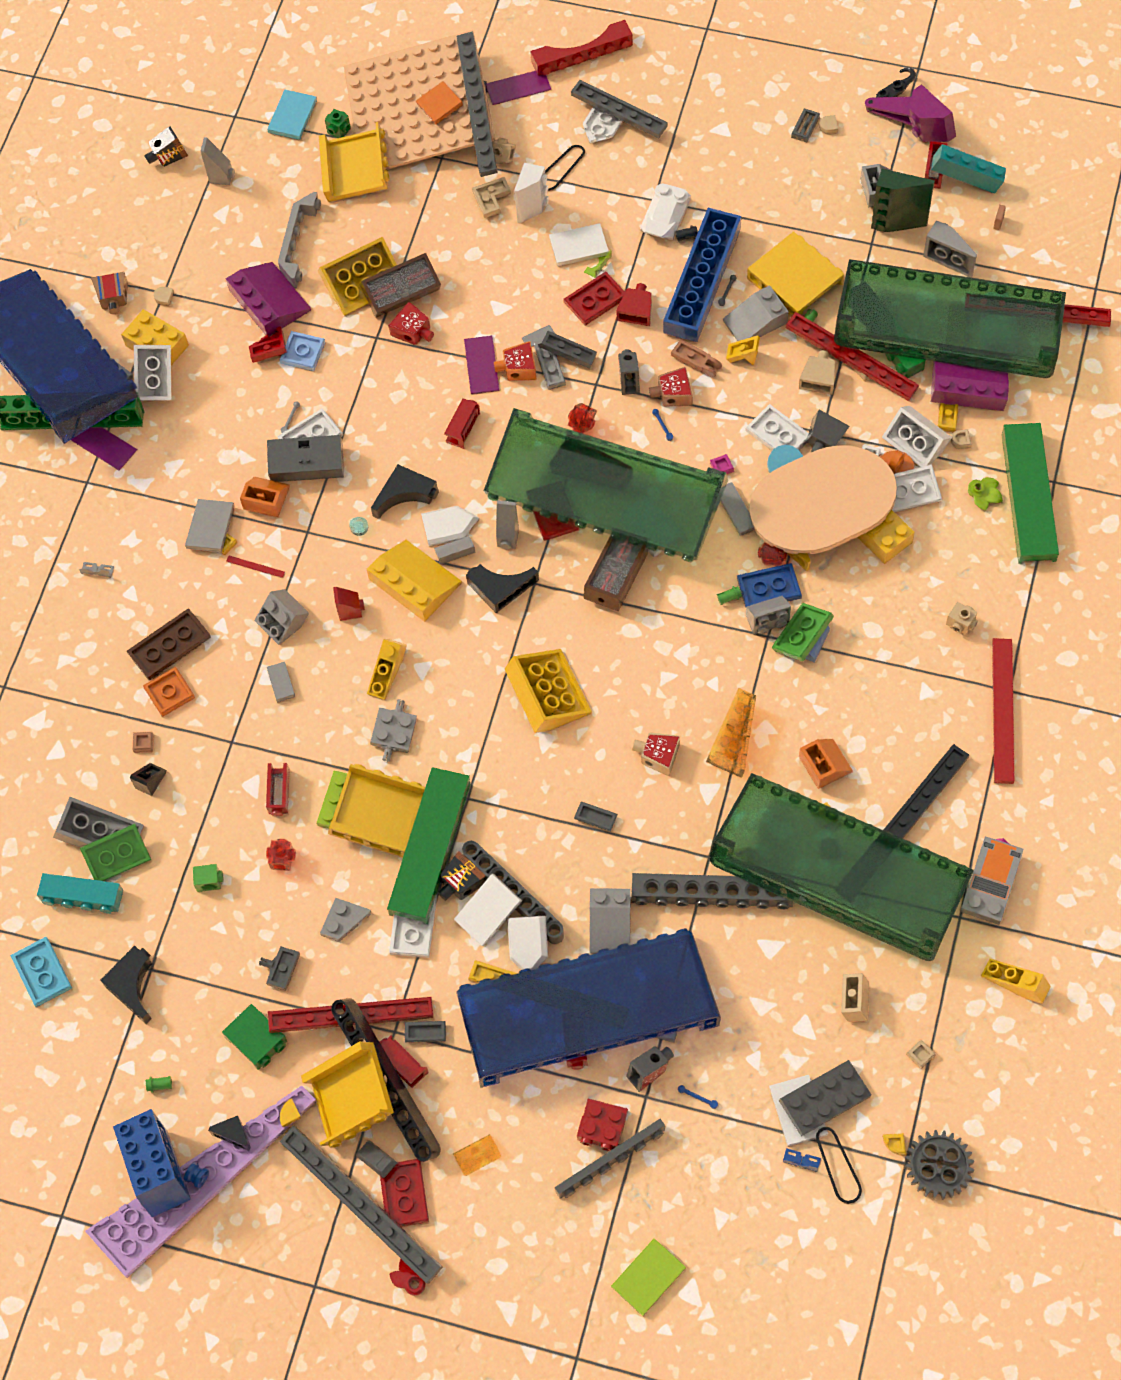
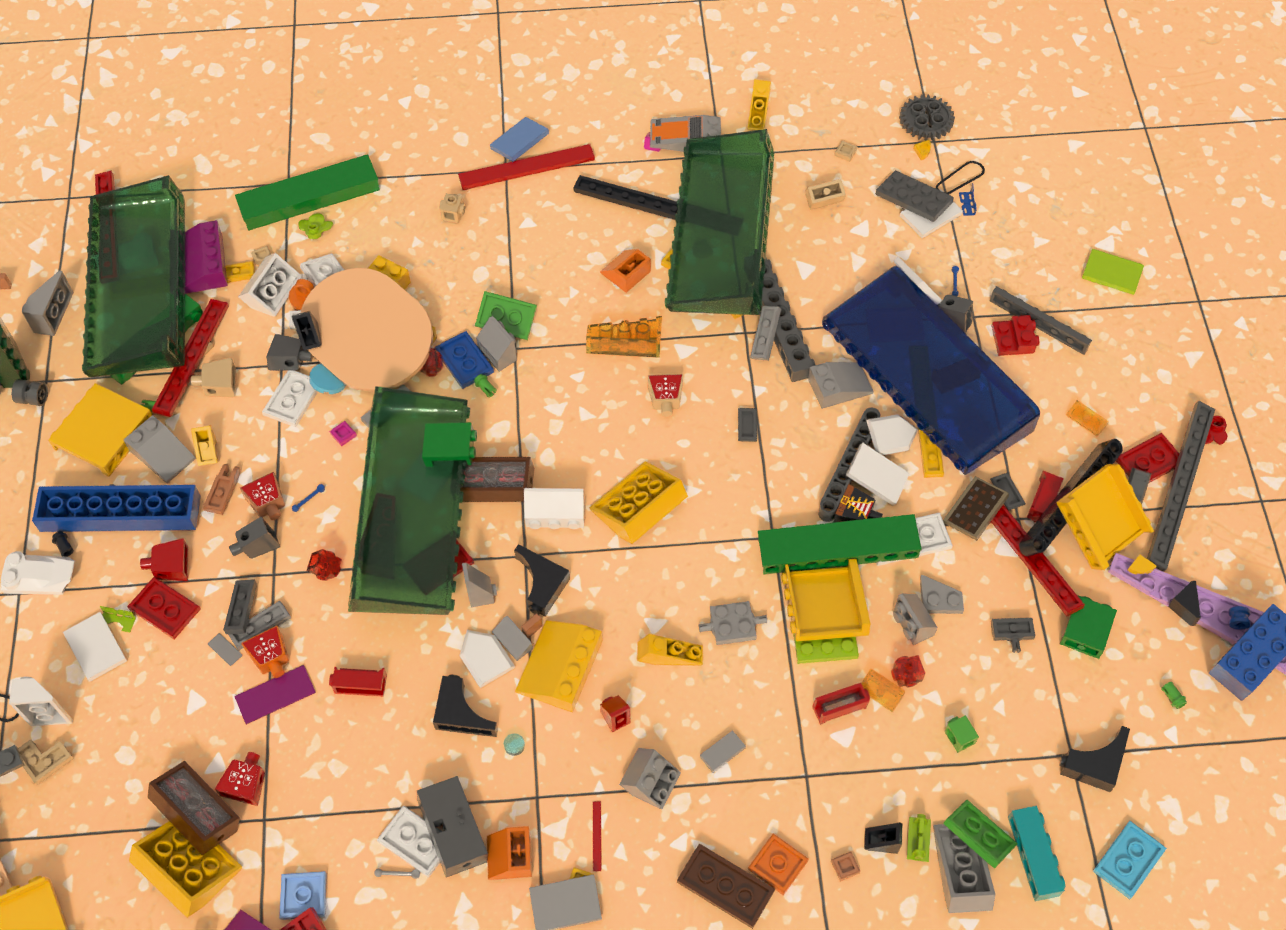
camera: 115 degrees left, 5 degrees down
none -> dark grey wheel [11,379,48,406]
none -> black slope [291,311,322,351]
none -> green panel [422,422,477,467]
none -> medium blue tile [490,117,549,162]
none -> nougat tile [521,613,542,639]
none -> white slope [524,488,585,529]
none -> light grey tile [750,306,781,361]
none -> clear yellow slope [861,669,905,712]
none -> white tile [893,256,942,305]
none -> light grey slope [893,593,938,645]
none -> lime hinge [907,814,931,862]
none -> tile [943,476,1009,541]

